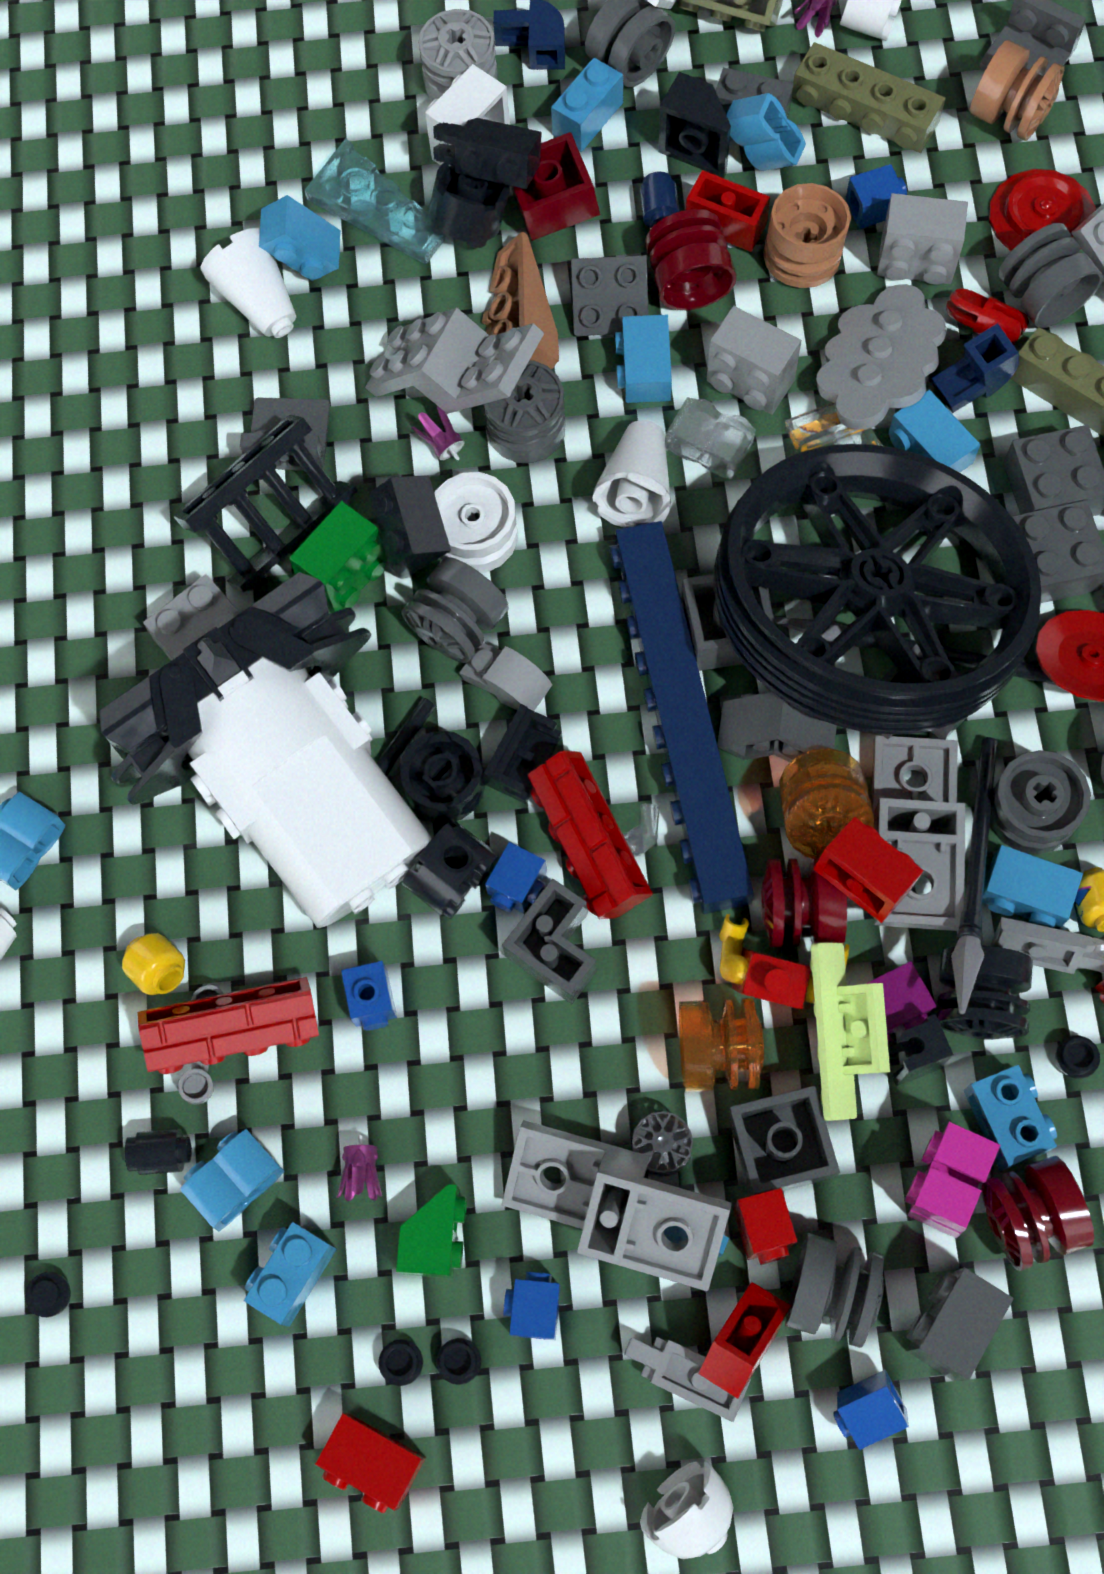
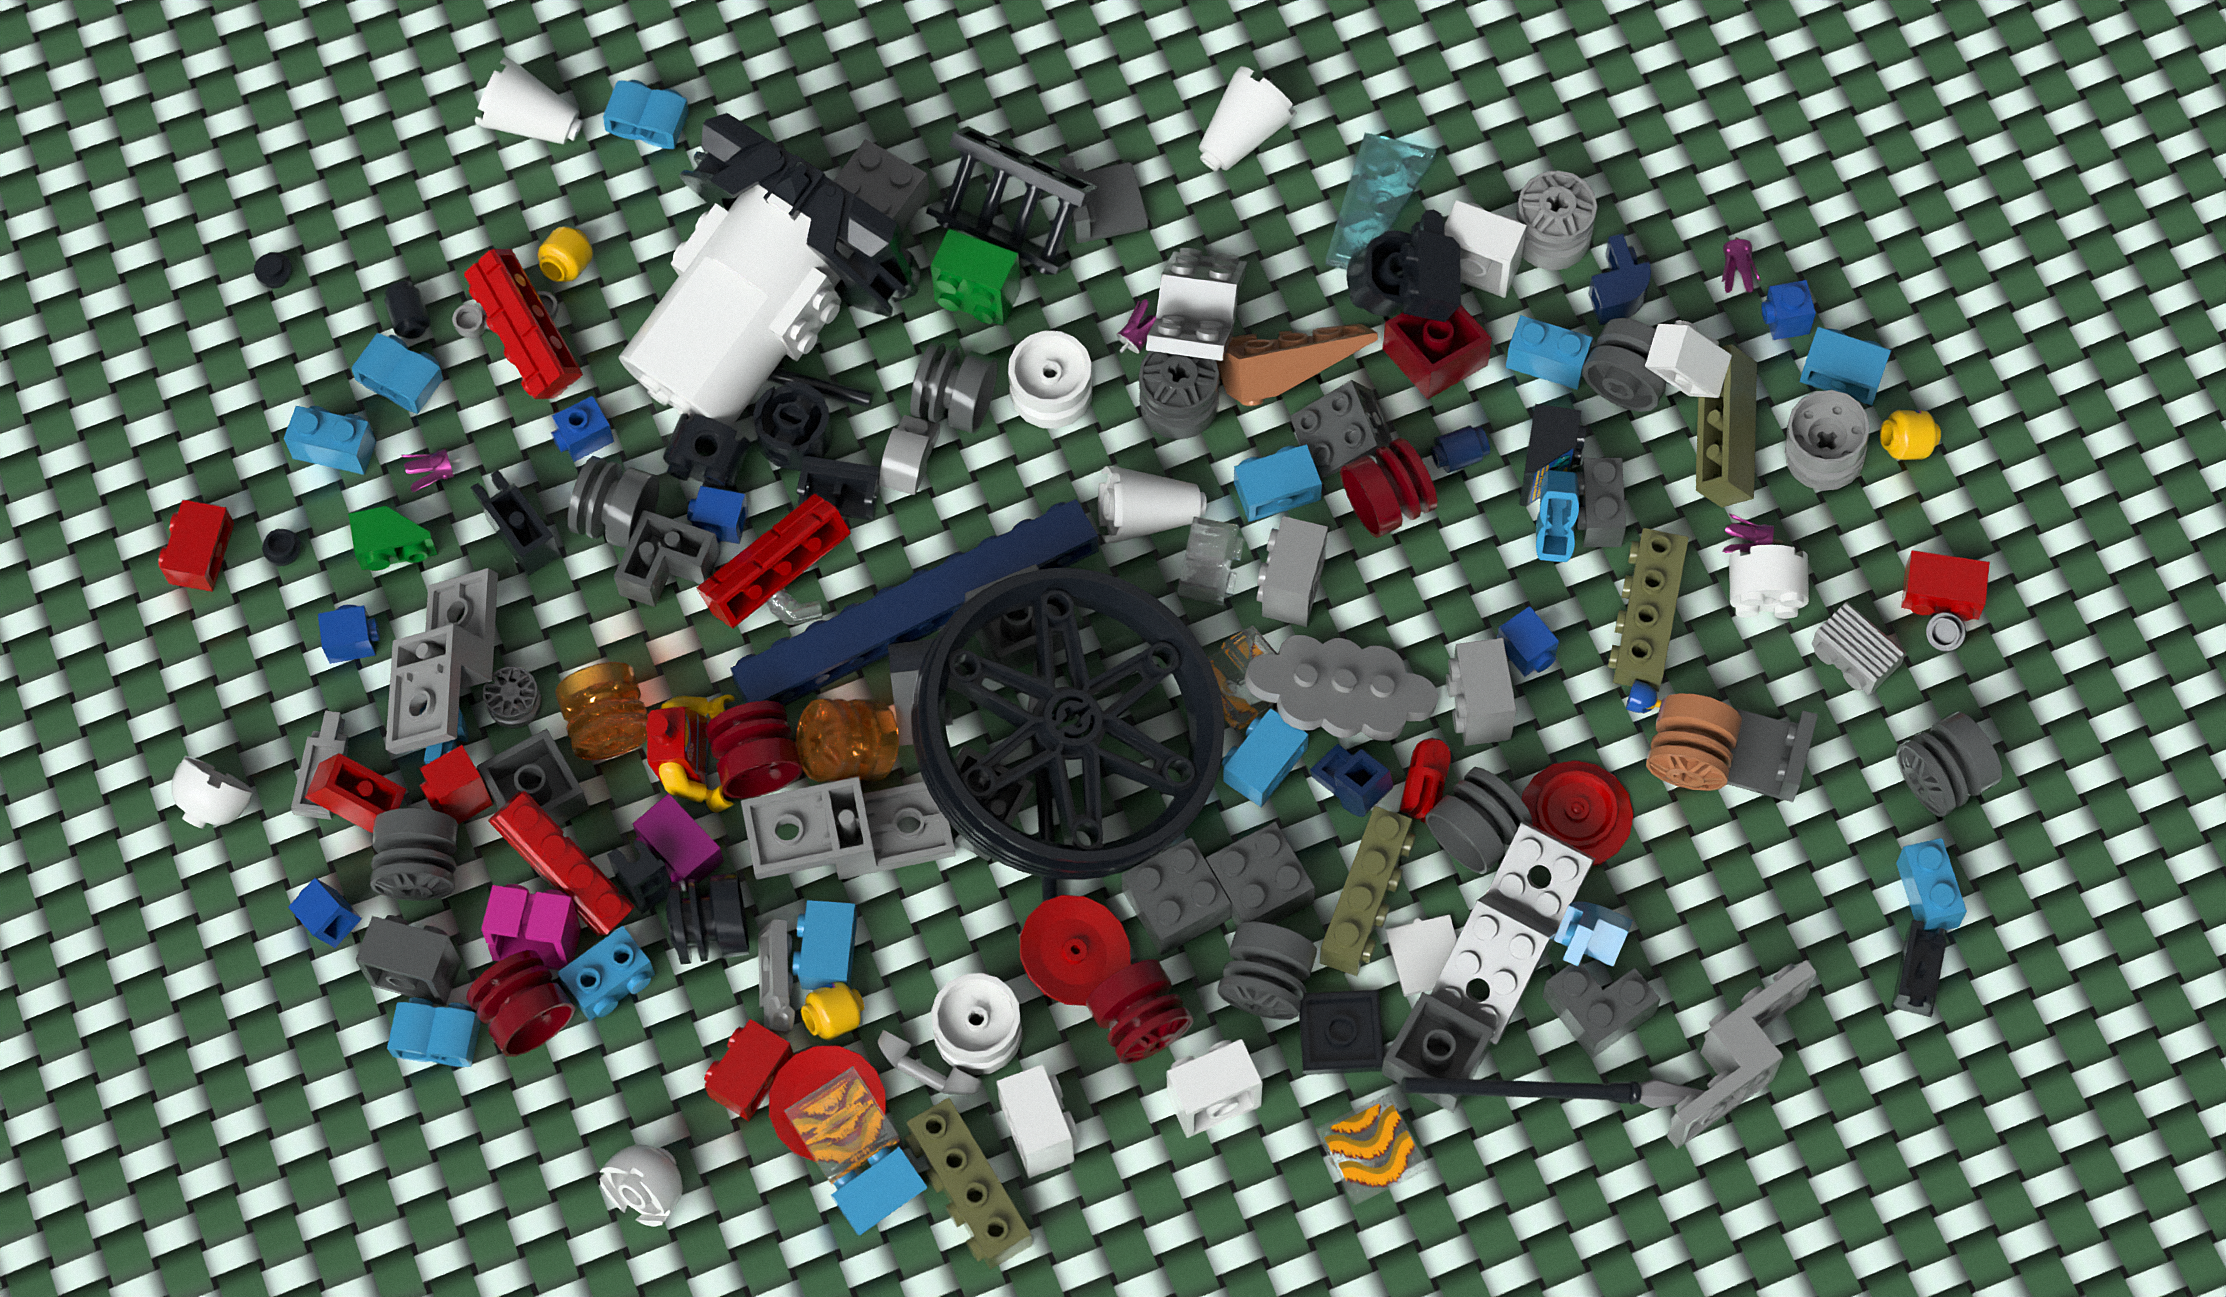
camera: 70 degrees right, 5 degrees down
dark azure brick [259,195,341,281] -> none
black slope [369,475,451,579] -> none
black plate [437,1338,482,1385] -> none
red brick [686,170,770,252] -> none
nougat wheel [763,183,851,288] -> none
yellowish green bracket [810,943,890,1121] -> none
red brick [813,816,924,923] -> none
black piece [951,737,998,1014] -> none
dark grey wheel [990,750,1091,855] -> none
black plate [1055,1035,1100,1079] -> none
none -> dark azure brick [387,998,481,1067]
none -> black hinge [470,470,560,576]
none -> red brick [488,790,635,936]
none -> dark grey wheel [568,456,660,549]
none -> blue hinge [1626,680,1662,714]

